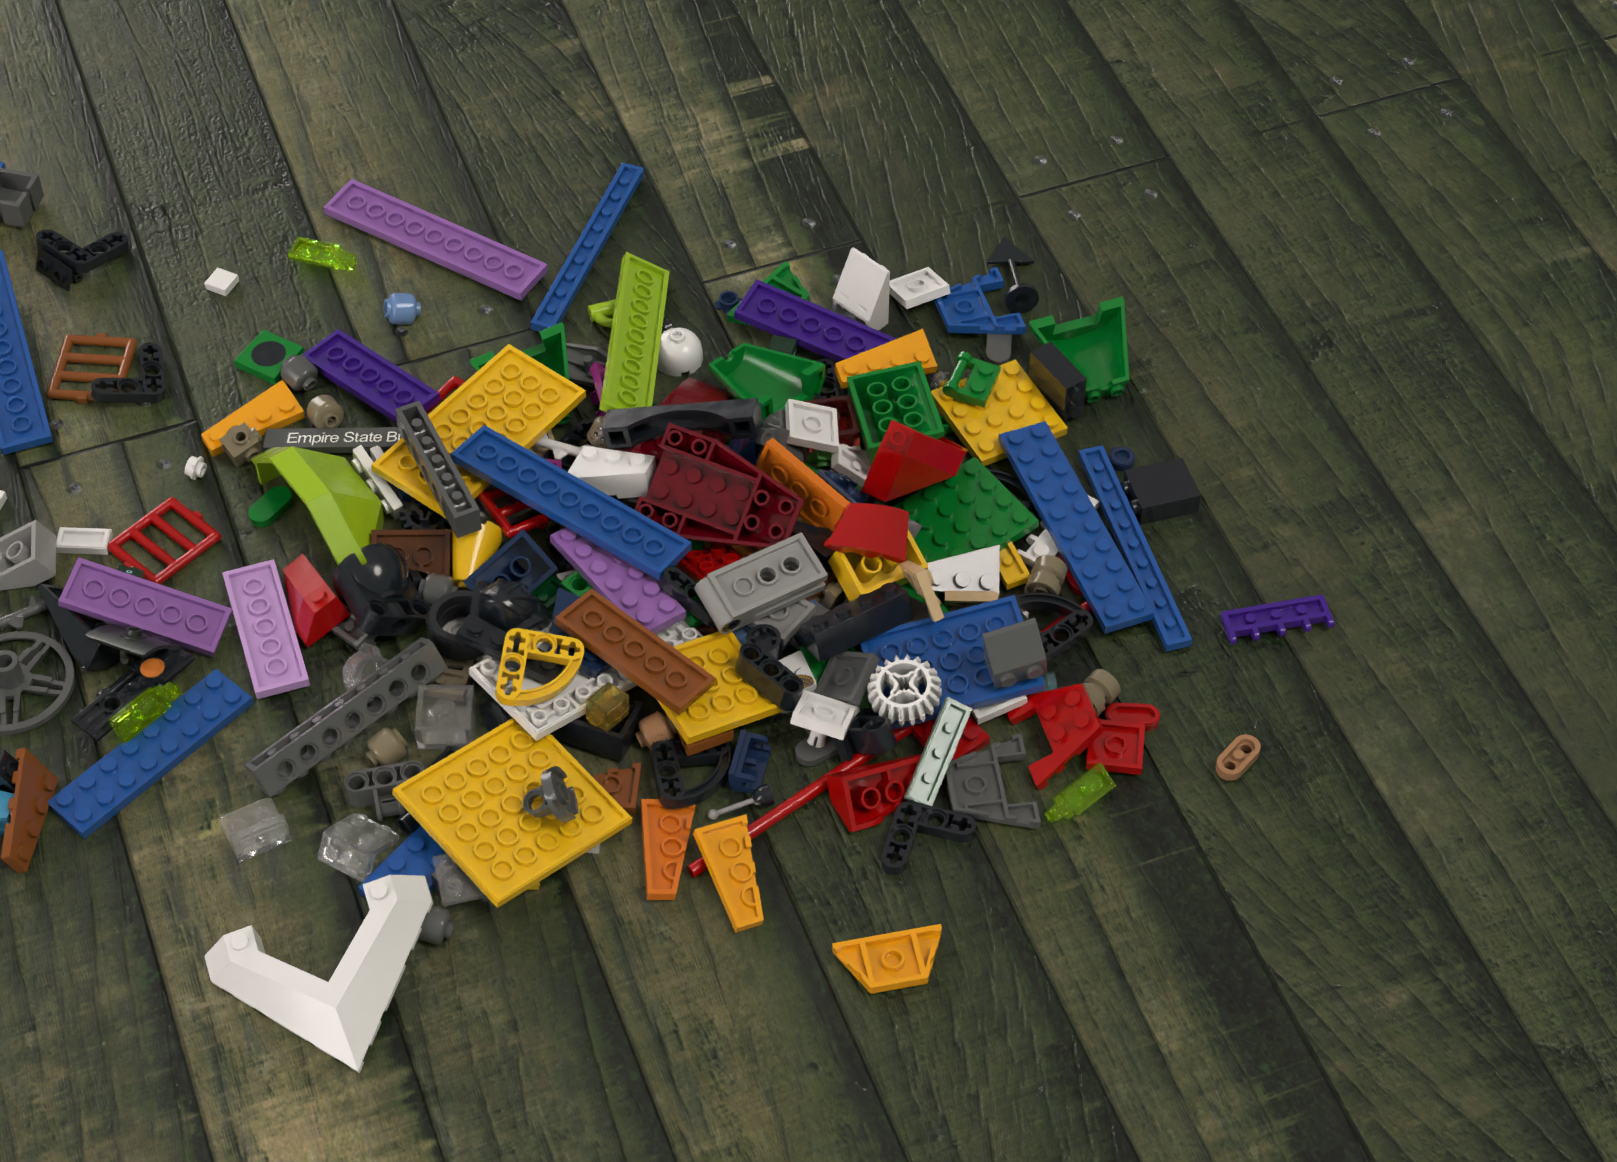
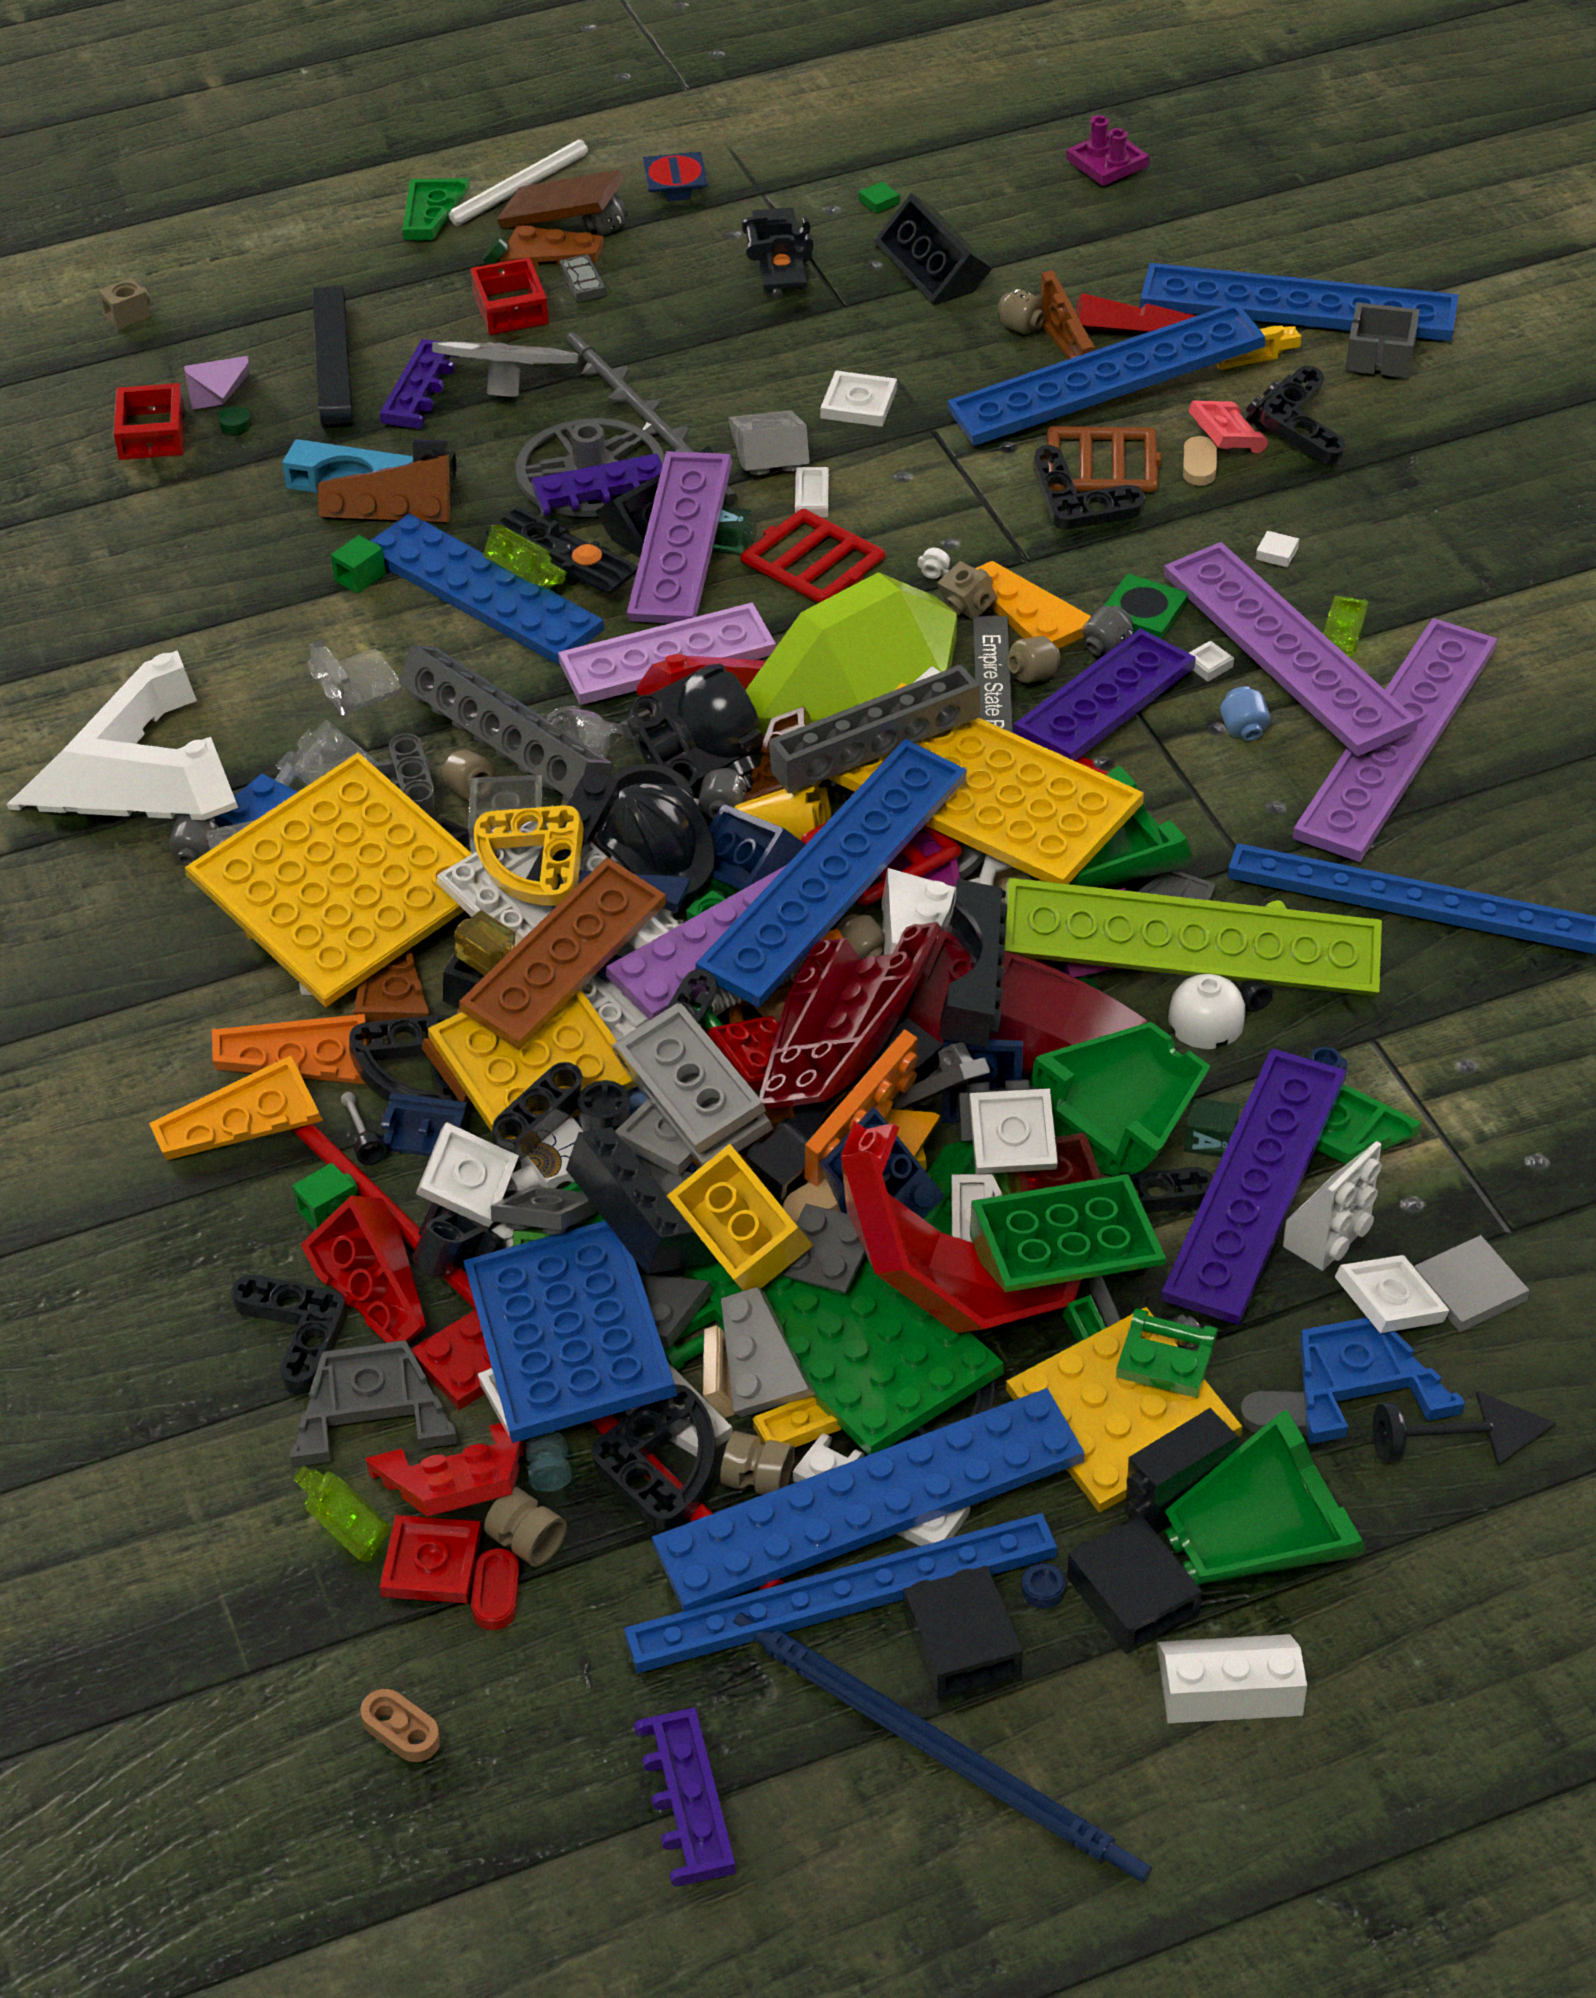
camera: 90 degrees right, 5 degrees down
pearl dark grey shield [85,625,181,664] -> none
dark grey tile [523,766,579,823] -> none
red slope [824,503,909,564] -> none
light orange wing [832,924,942,994] -> none
light orange wing [834,329,938,389] -> none
white gear [867,654,942,726] -> none
tan plate [899,560,944,622] -> none
tile [904,697,972,806] -> none
dark grey slope [982,618,1047,689] -> none
none -> green brick [292,1163,359,1231]
none -> green brick [330,535,386,594]
none -> dark purple hinge [532,453,663,517]
none -> dark blue axle [733,1612,1152,1883]
none -> black brick [1067,1516,1202,1655]
none -> white slope [1157,1634,1307,1723]
none -> medium lavender plate [1164,542,1417,757]
none -> tan tile [1183,436,1217,486]
none -> coral plate [1188,400,1268,453]
none -> white tile [1189,641,1234,681]
none -> light grey tile [1414,1235,1529,1332]

